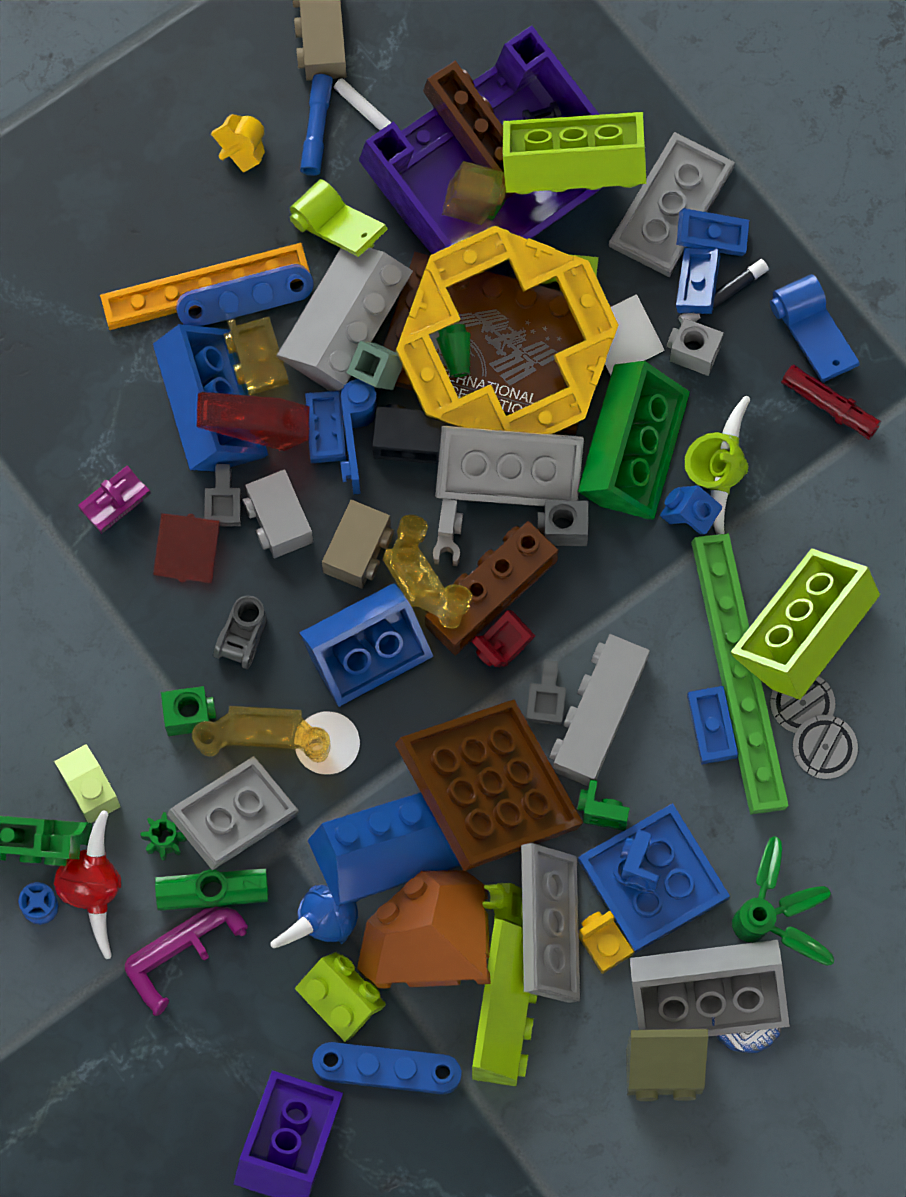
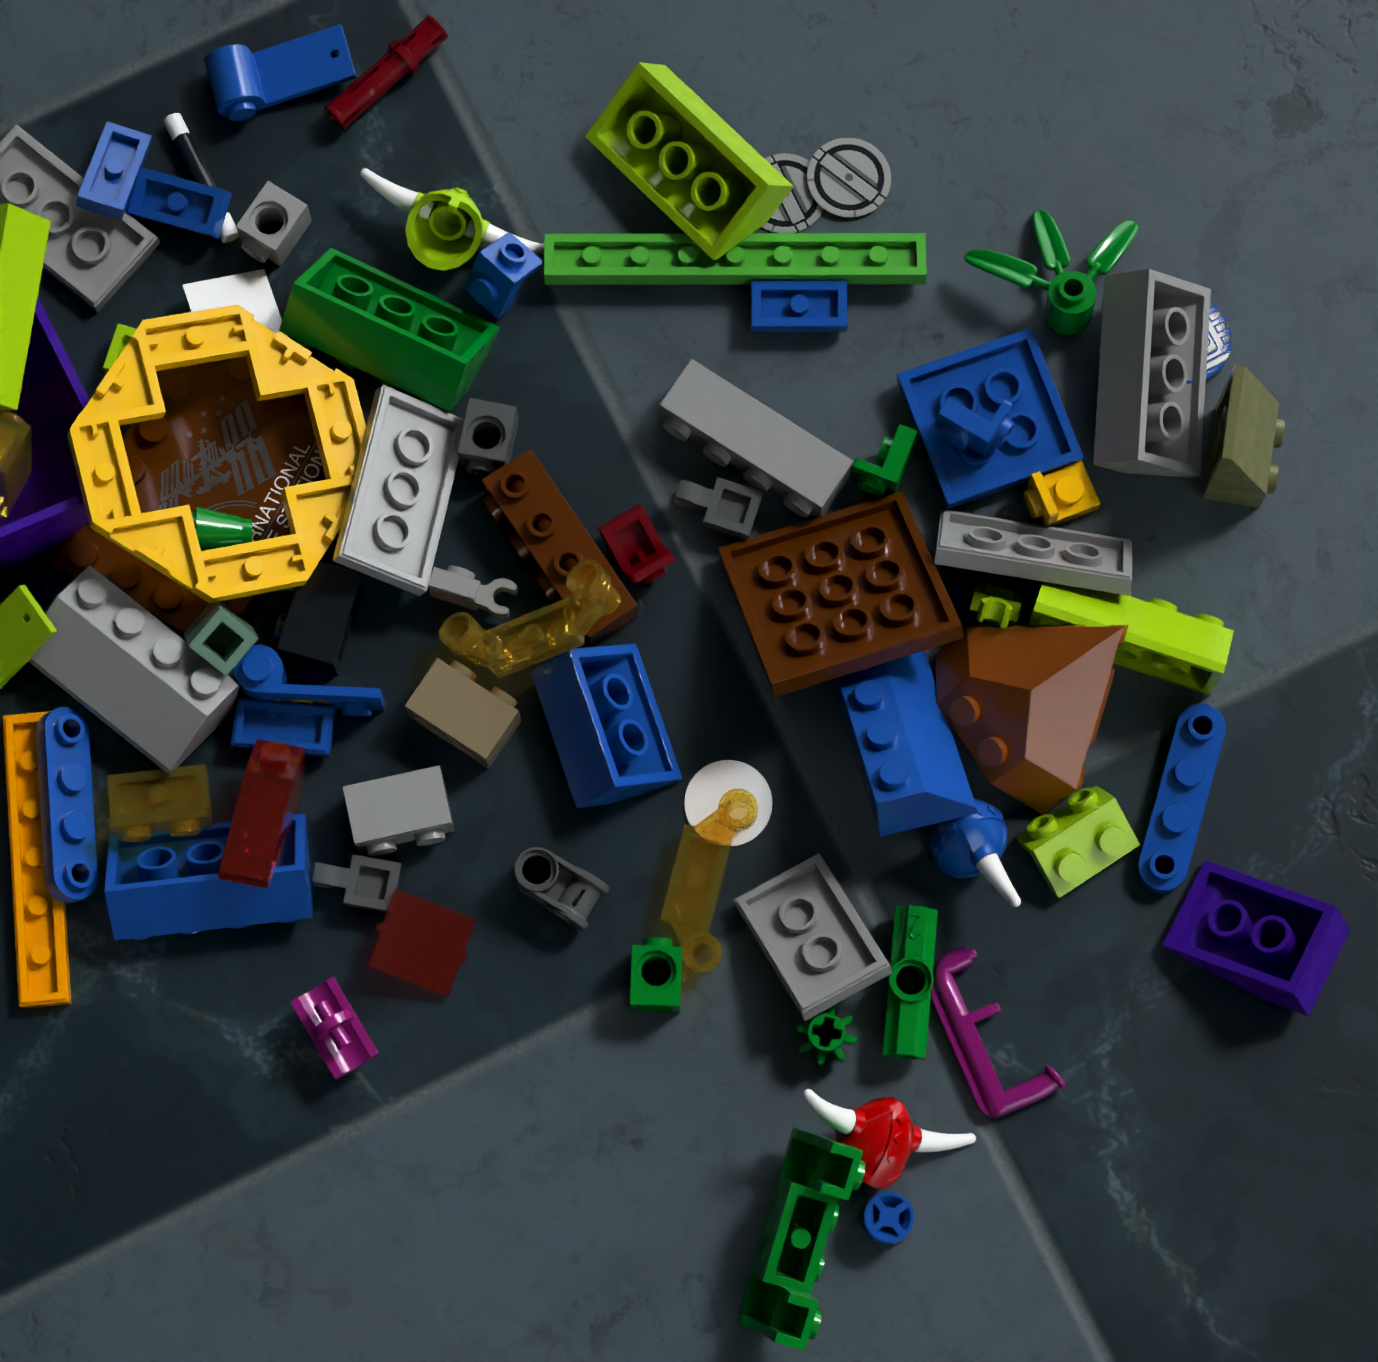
camera: 80 degrees left, 5 degrees up
yellowish green slope [54,744,121,823] -> none

